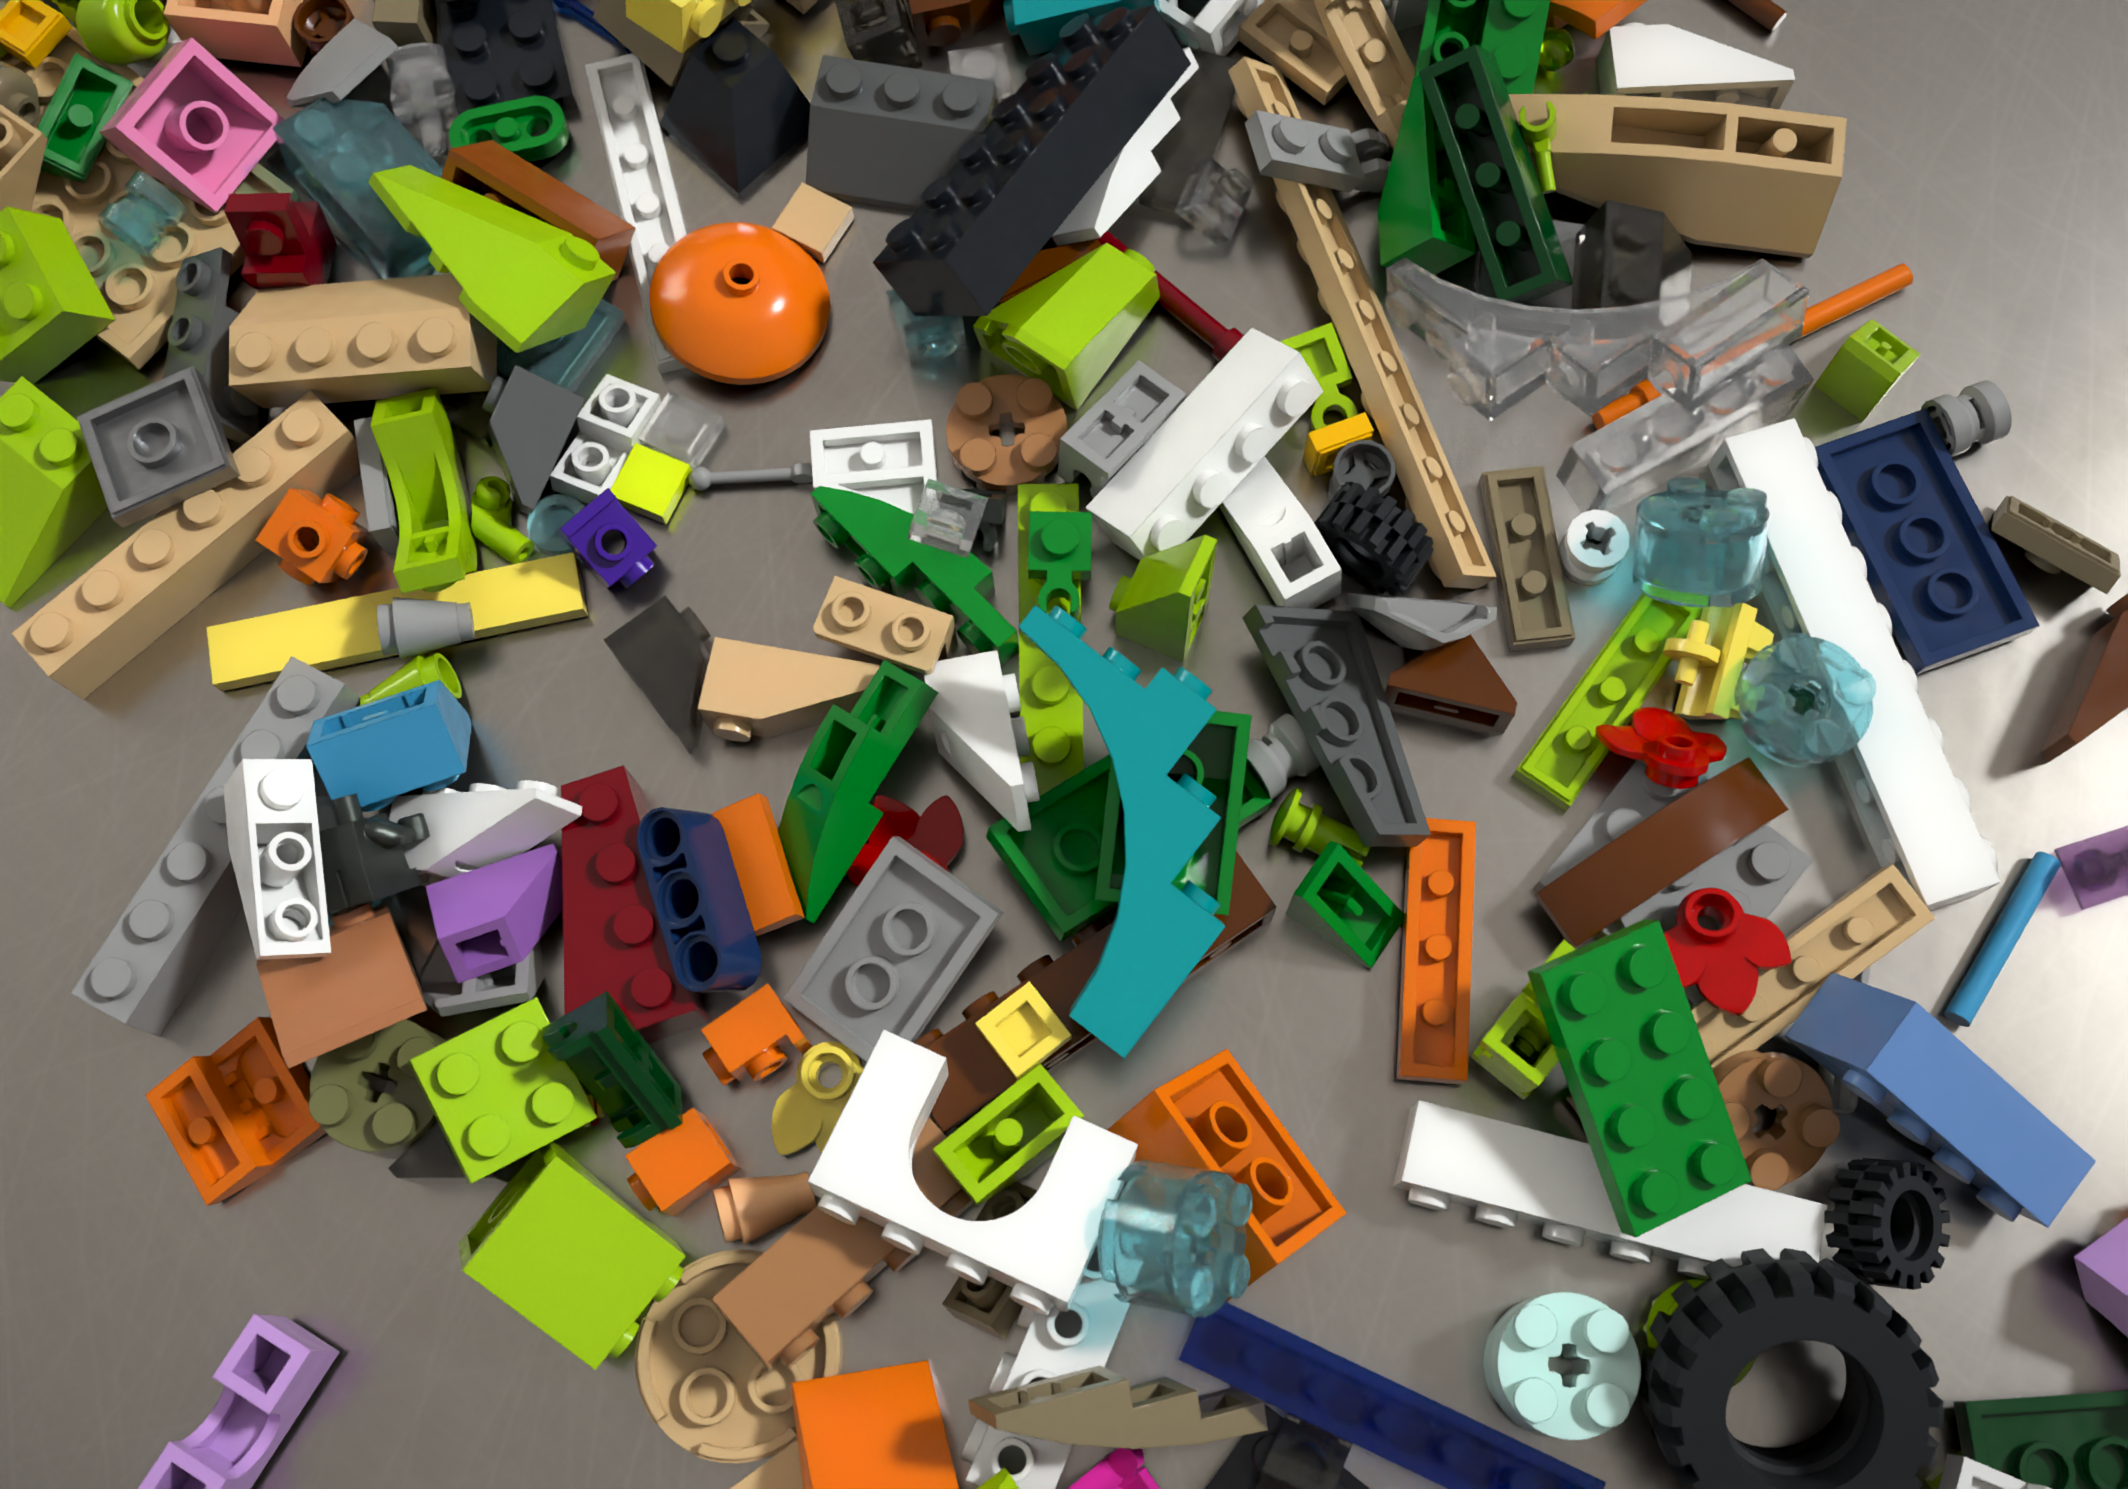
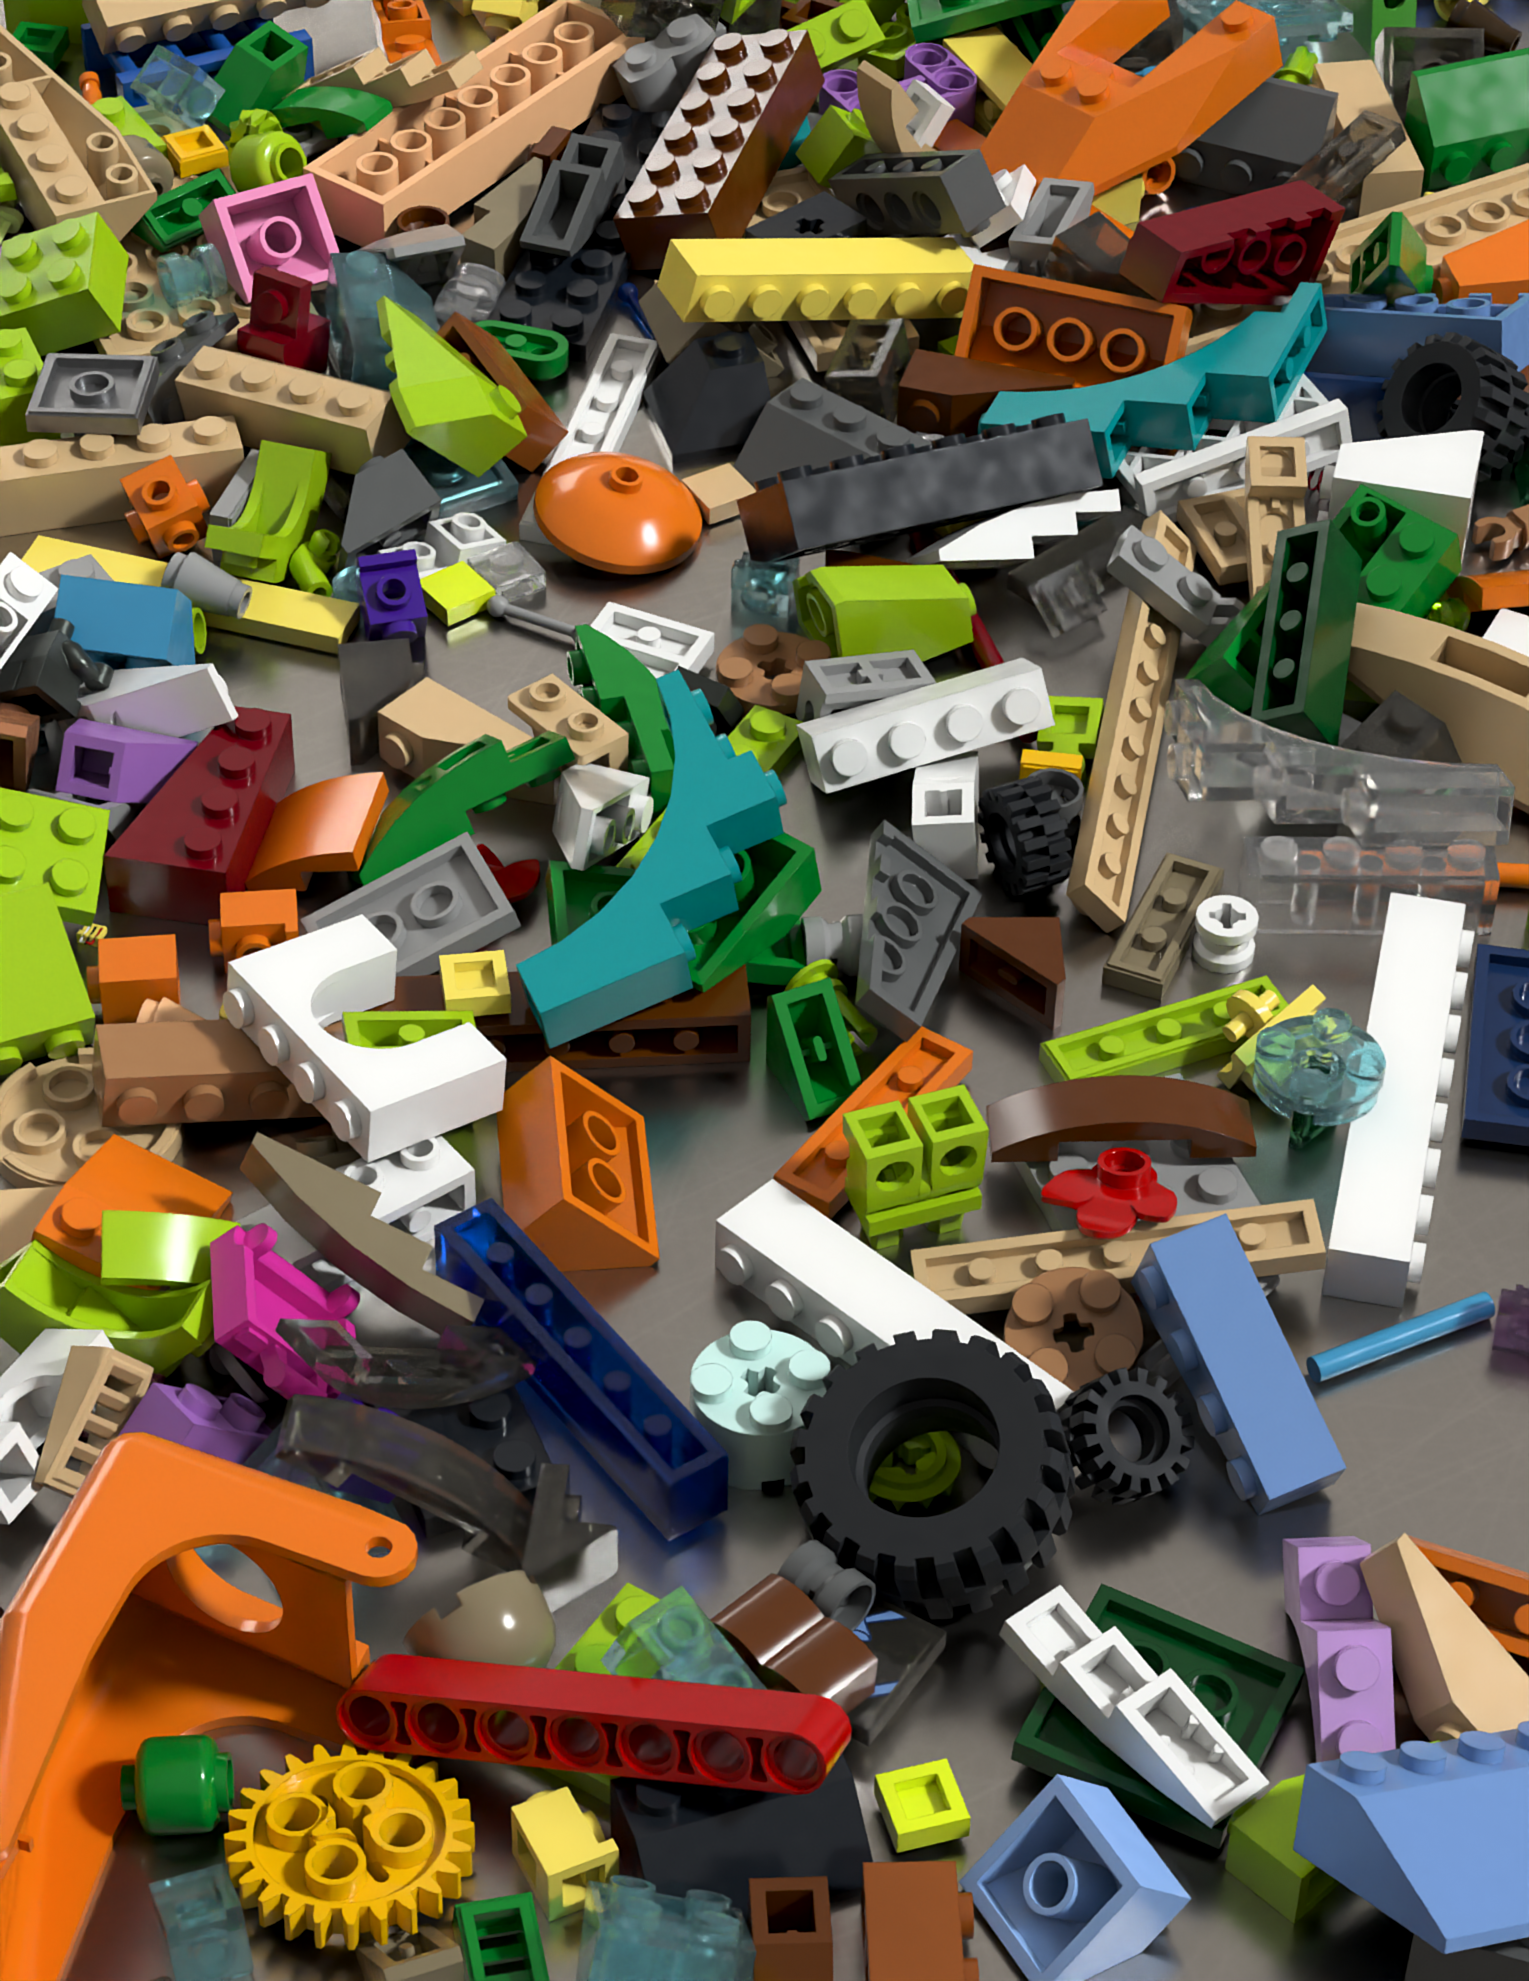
camera: 25 degrees right, 30 degrees down
dark green hinge [542,991,683,1148] -> none
dark blue beam [636,807,762,992] -> none
clear plate [907,478,988,558] -> none
green plate [1028,511,1092,619] -> none
clear light blue brick [1098,1160,1253,1318] -> none
lime slope [1109,535,1217,662] -> none
light grey slope [1346,593,1497,650] -> none
lime hand [1519,101,1557,194] -> none
green plate [1527,919,1752,1238] -> none
red plate [1595,707,1727,789] -> none
clear light blue brick [1632,477,1770,607] -> none

